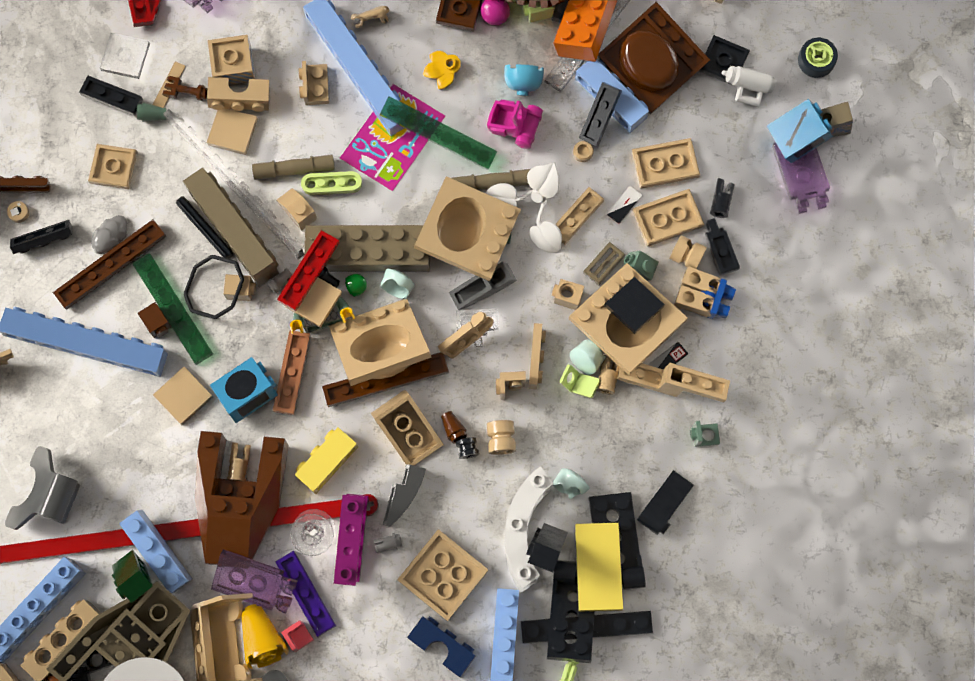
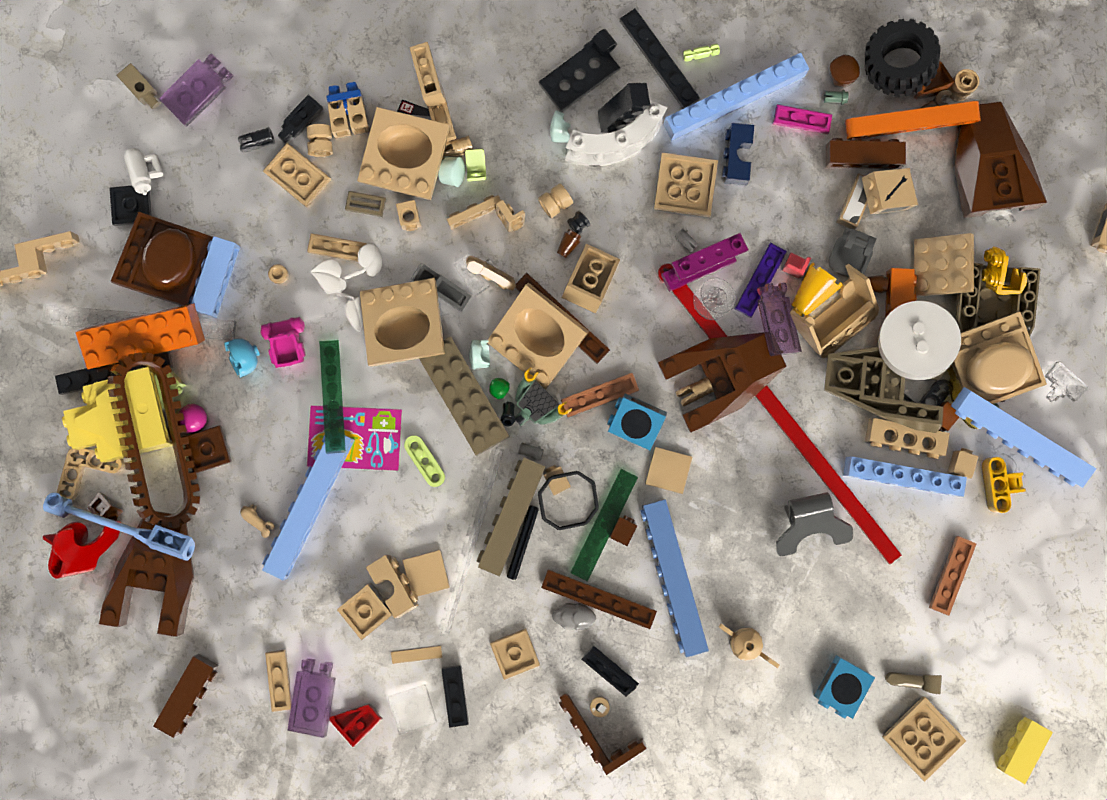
camera: 125 degrees left, 10 degrees up
dark green brick [112,549,153,603] -> none
light blue brick [119,510,192,593] -> none
sand green cone [137,102,167,122] -> none
reddish brown hinge [162,76,208,101] -> none
dark tan piece [252,154,335,180] -> none
tan slope [276,188,317,231] -> none
red plate [277,230,340,312] -> none
tan tile [285,278,342,328] -> none
light yellow brick [295,427,358,494] -> none
tan bracket [299,61,329,105] -> none
dark grey slope [383,464,426,527] -> none
yellow plate [423,51,461,90] -> none
dark tan piece [452,169,531,190] -> none
black hinge [547,560,595,663] -> none
light yellow tile [575,523,623,612] -> none
black plate [579,82,622,146] -> none
black tile [605,277,665,334] -> none
sticker [607,186,642,223] -> none
sand green bracket [624,251,659,281] -> none
tan tile [632,138,700,189] -> none
black door [637,470,694,535] -> none
sand green bracket [690,421,720,447] -> none
brick [767,99,833,163] -> none
wheel [798,37,838,78] -> none

